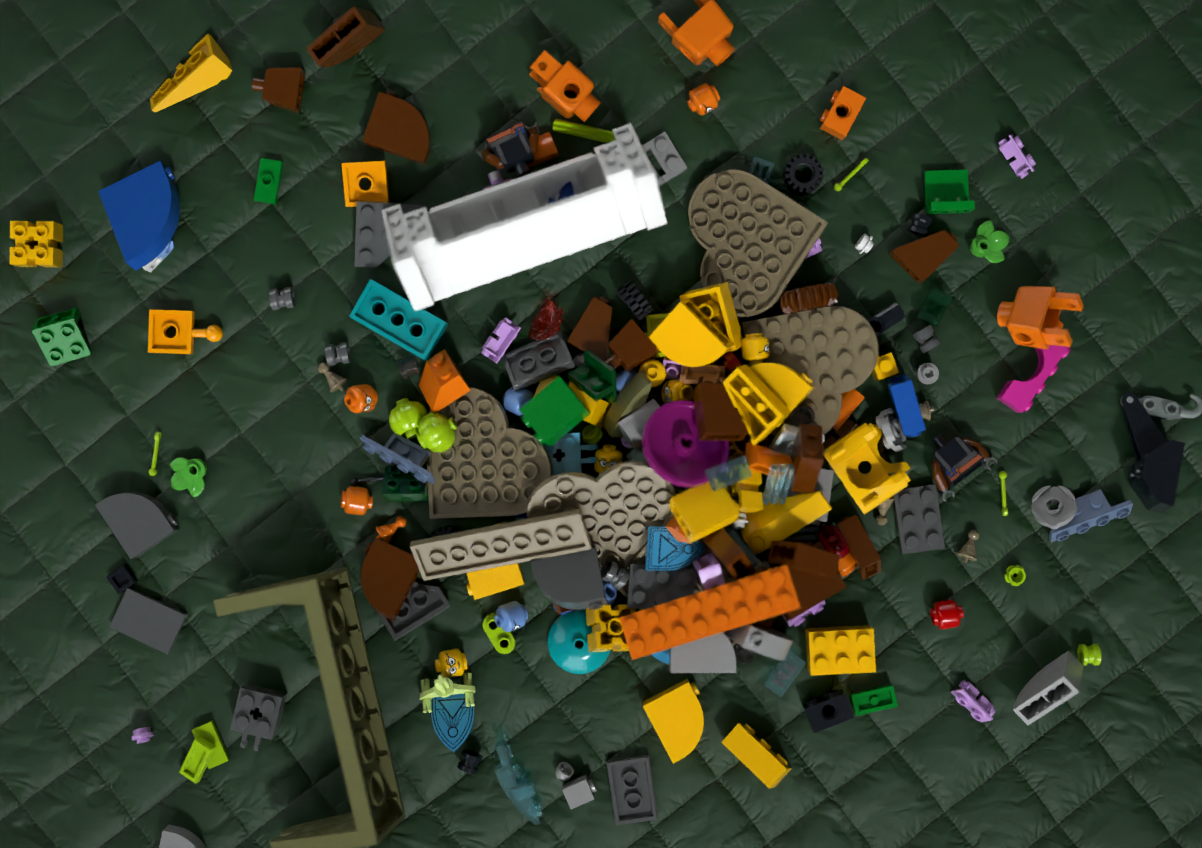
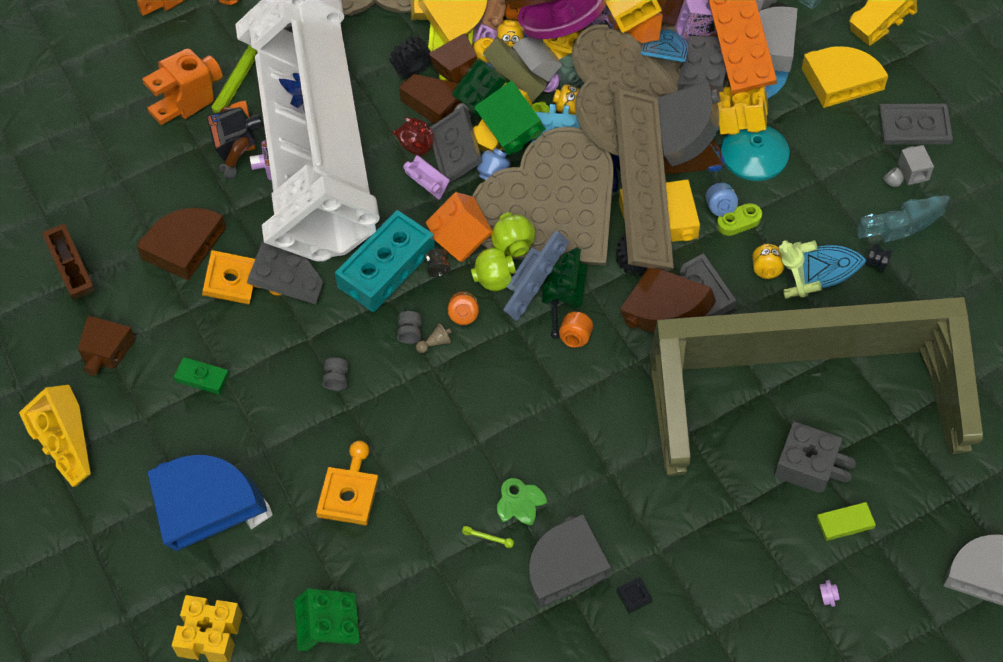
camera: 80 degrees left, 30 degrees down
dark grey tile [109,587,188,654] -> none
lime tile [179,736,216,784] -> none
orange piece [376,516,407,544] -> none

